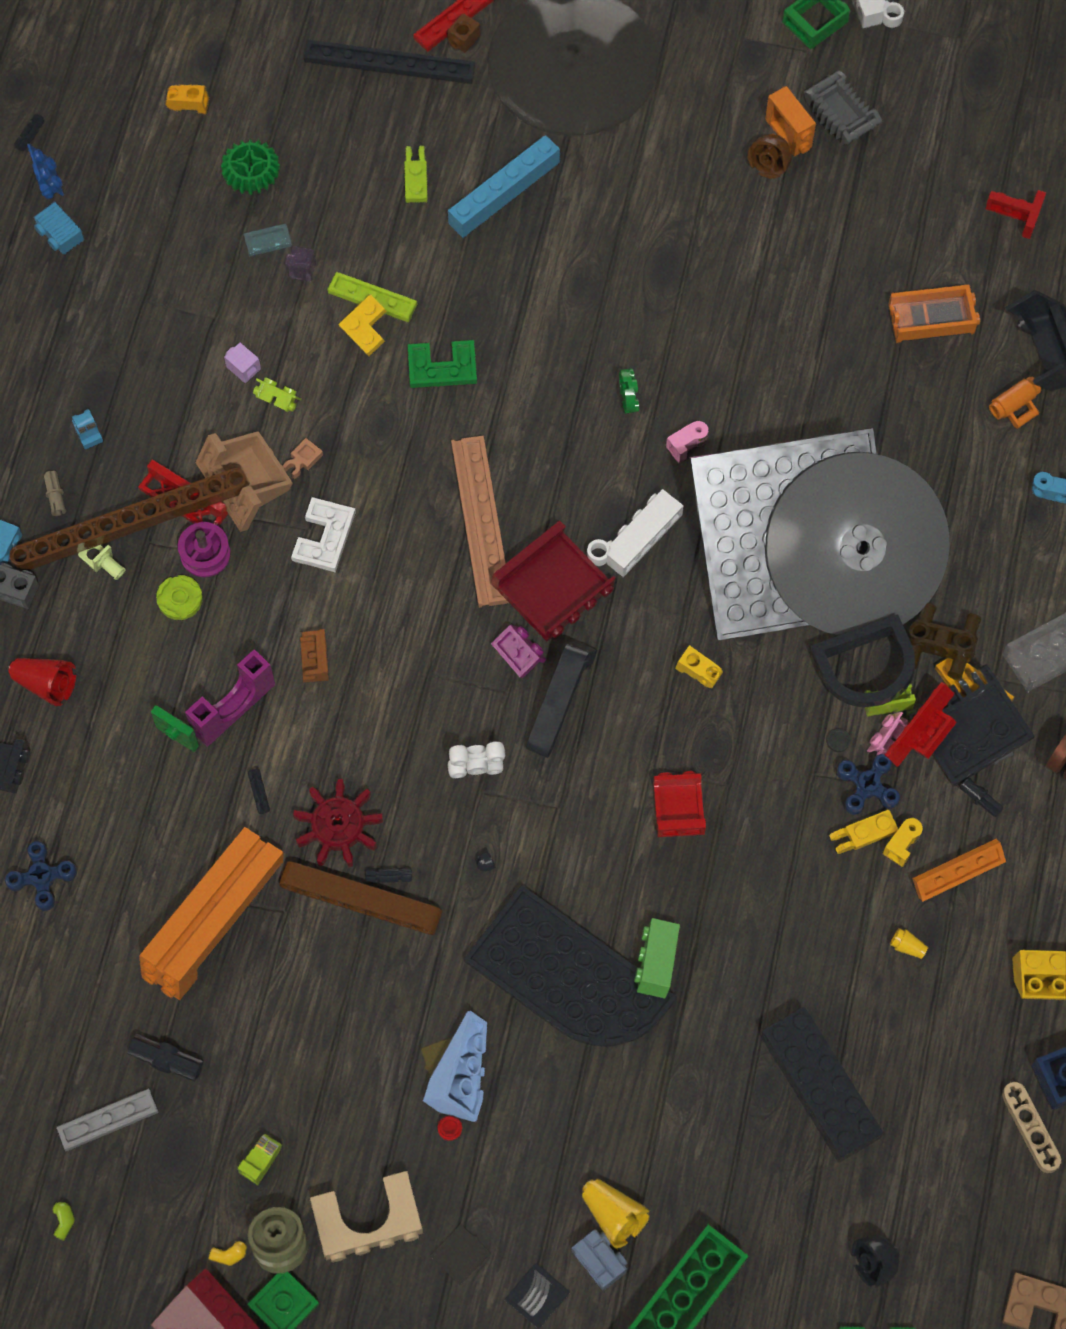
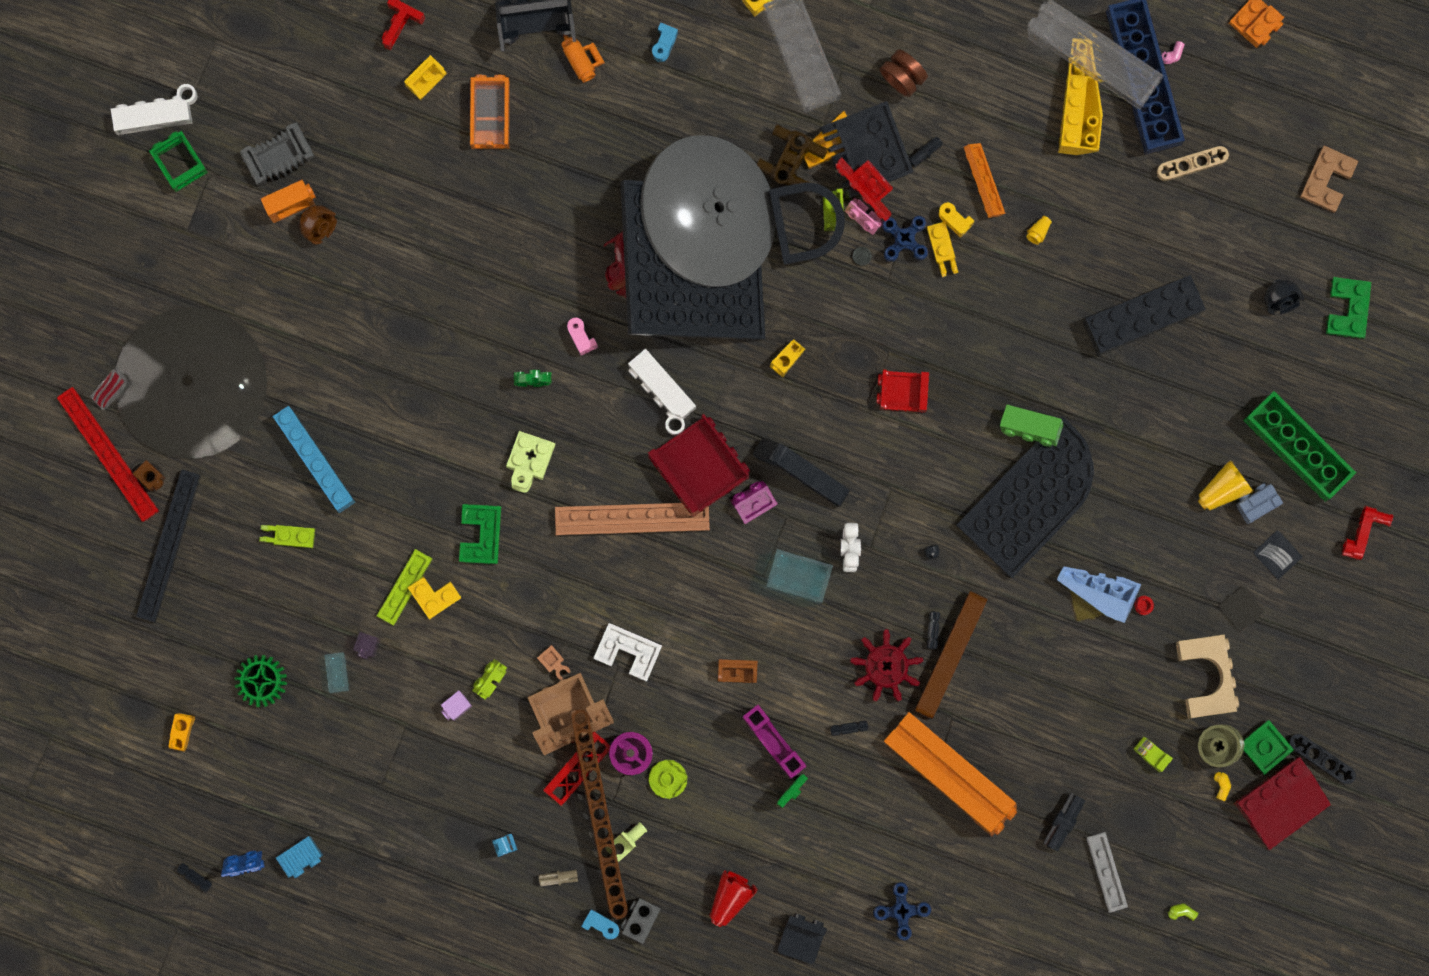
camera: 85 degrees left, 15 degrees up
none -> yellow hinge [404,55,447,100]
none -> yellowish green plate [506,431,555,493]
none -> clear light blue piece [766,549,833,604]

